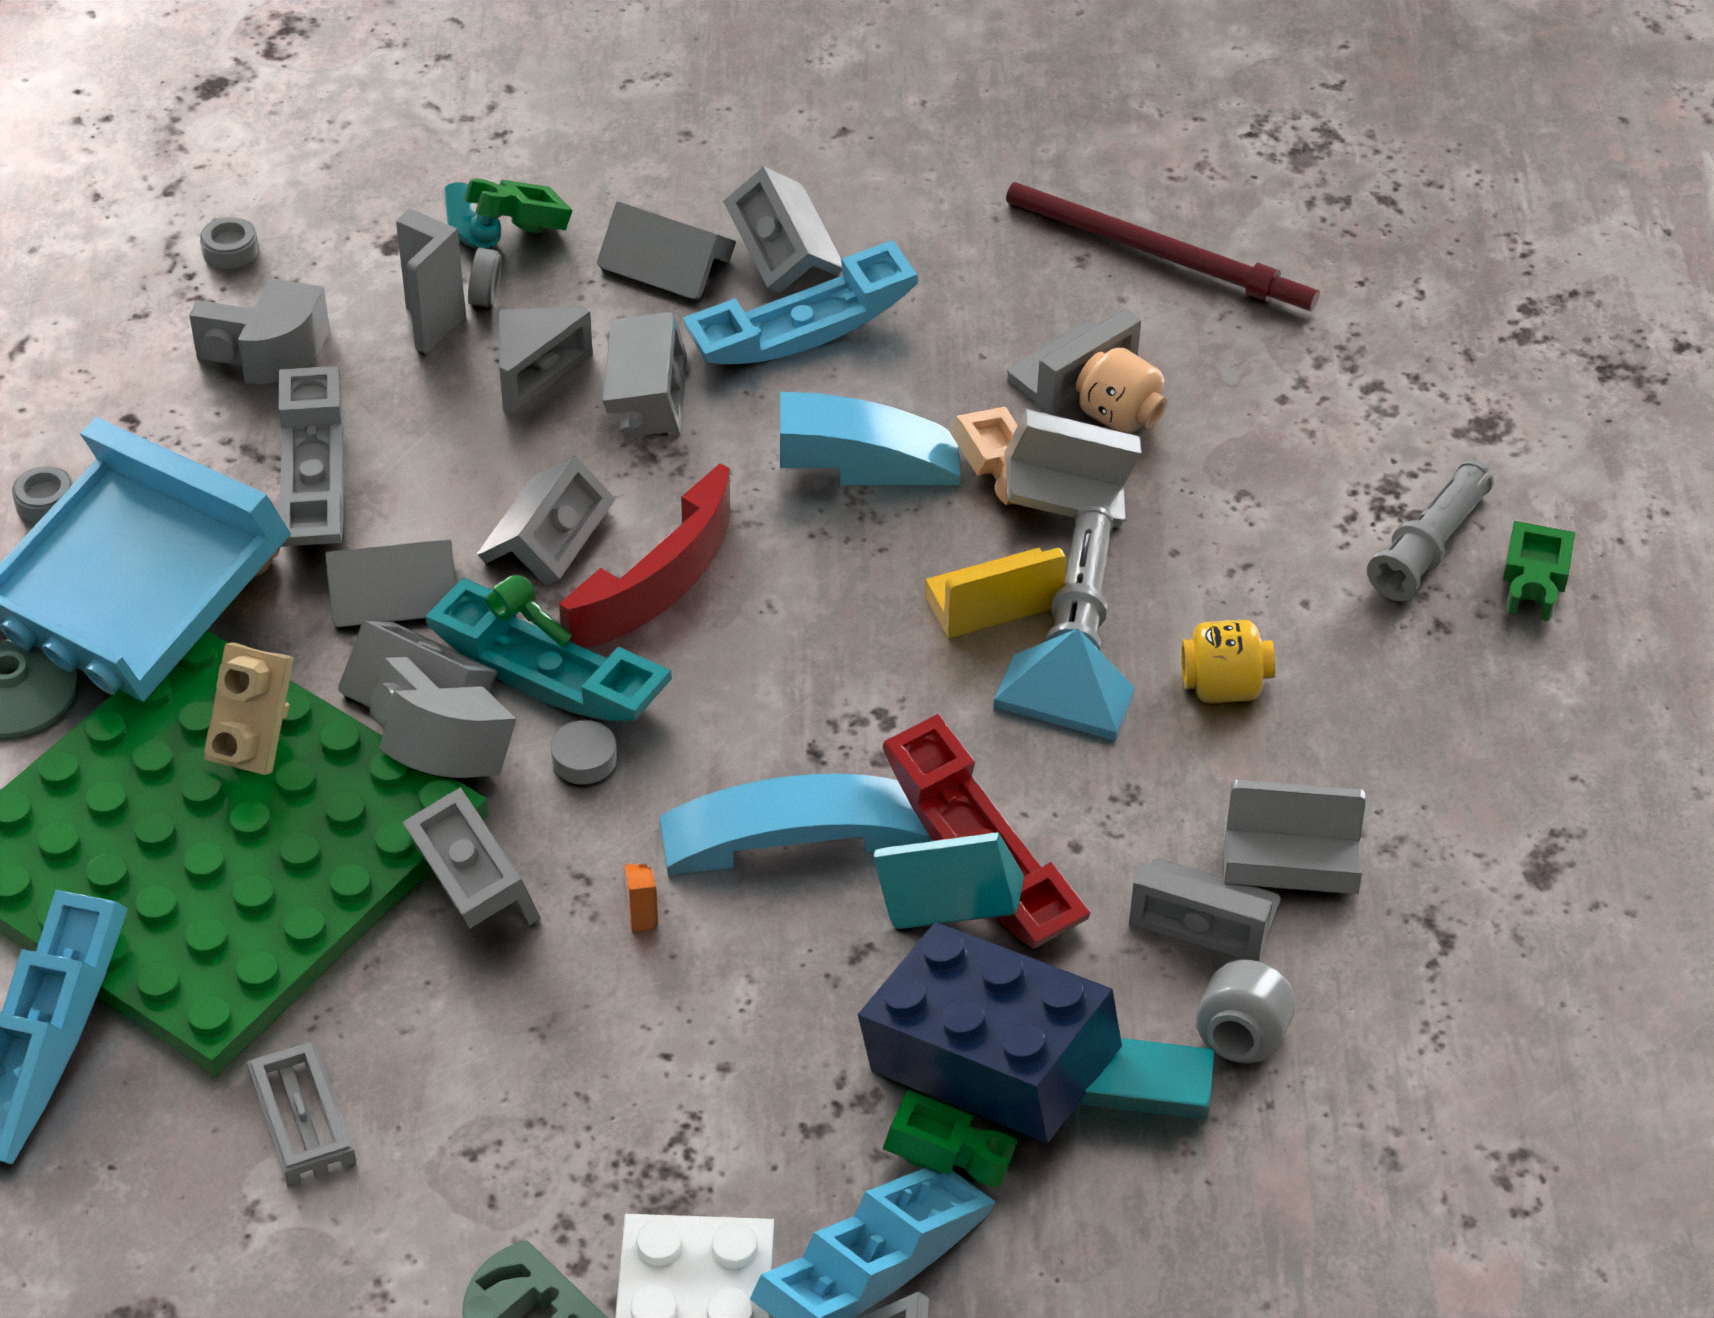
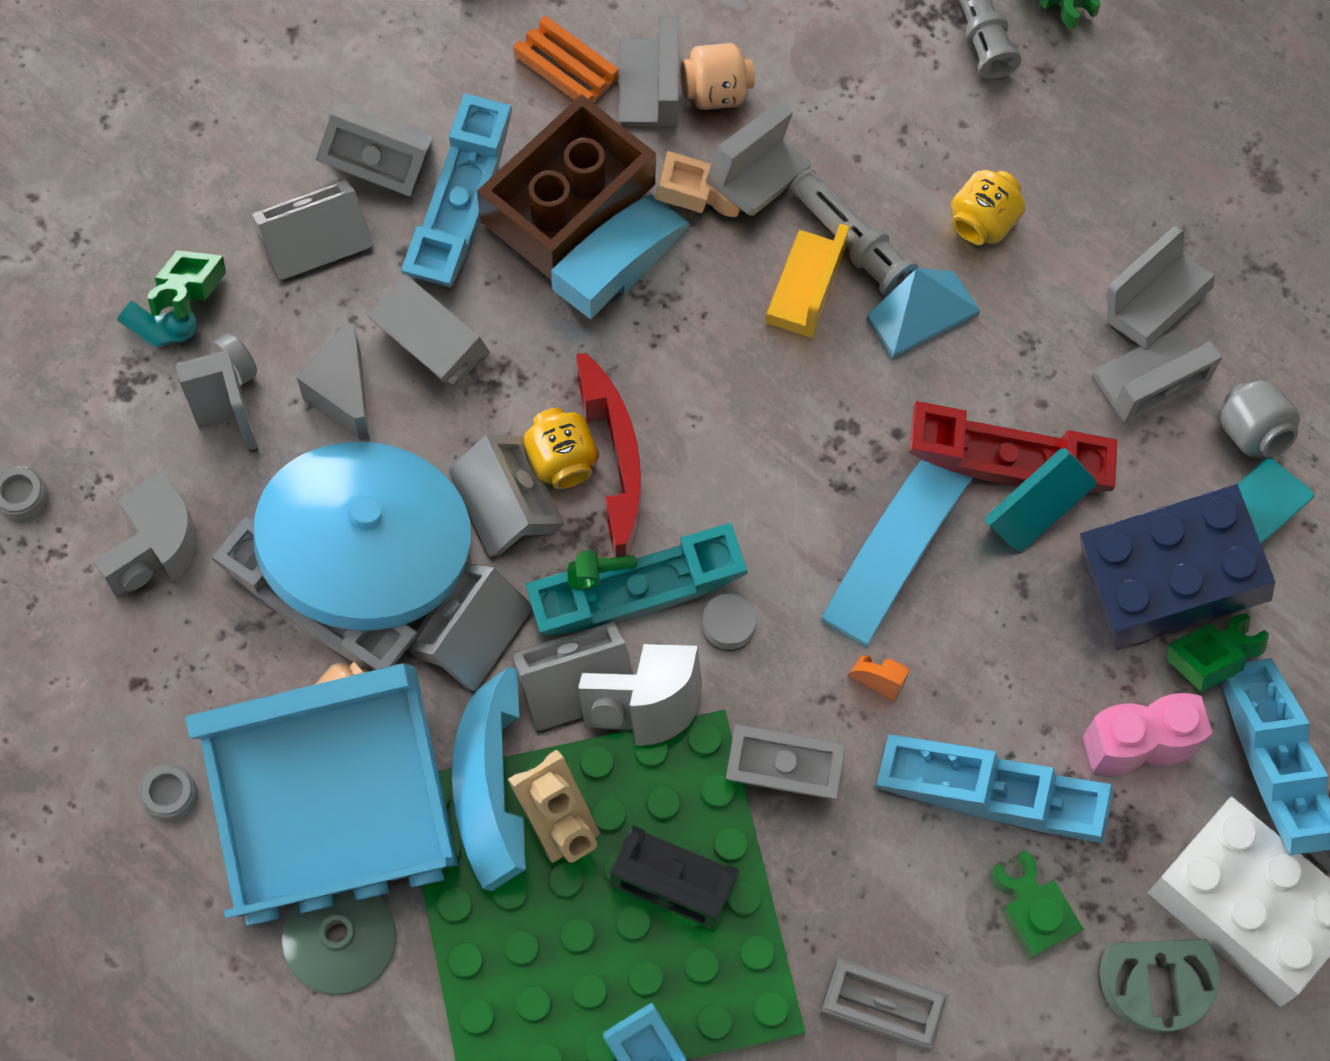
camera: 50 degrees left, 20 degrees up
none -> medium azure dish [253,442,471,631]
none -> medium azure slope [452,666,526,891]
none -> reddish brown brick [477,94,656,280]
none -> orange tile [513,15,619,103]
none -> yellow head [522,408,599,490]
none -> black hinge [610,825,740,930]
none -> medium azure slope [876,734,1114,844]
none -> green plate [991,850,1084,959]
none -> bright pink brick [1082,693,1212,776]

